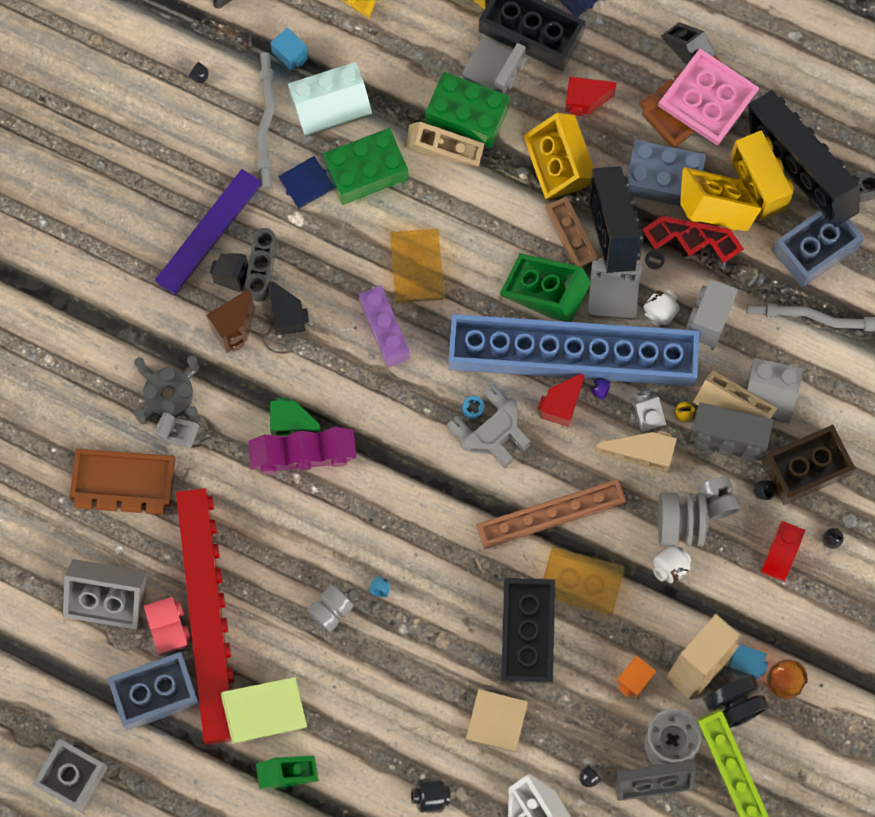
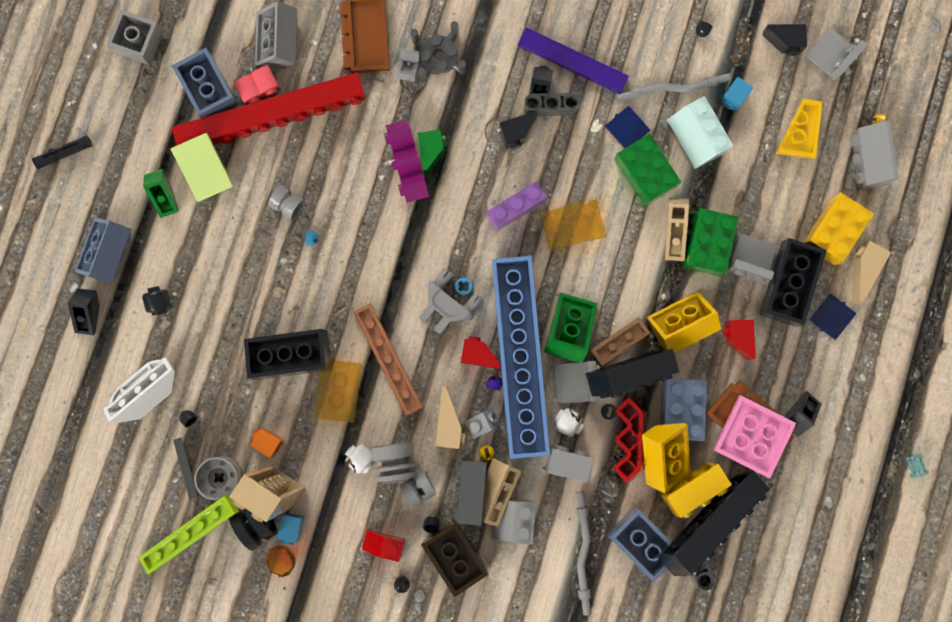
camera: 80 degrees right, 10 degrees up
reddish brown slope [206,289,255,353] -> none
tan tile [466,689,528,753] -> none

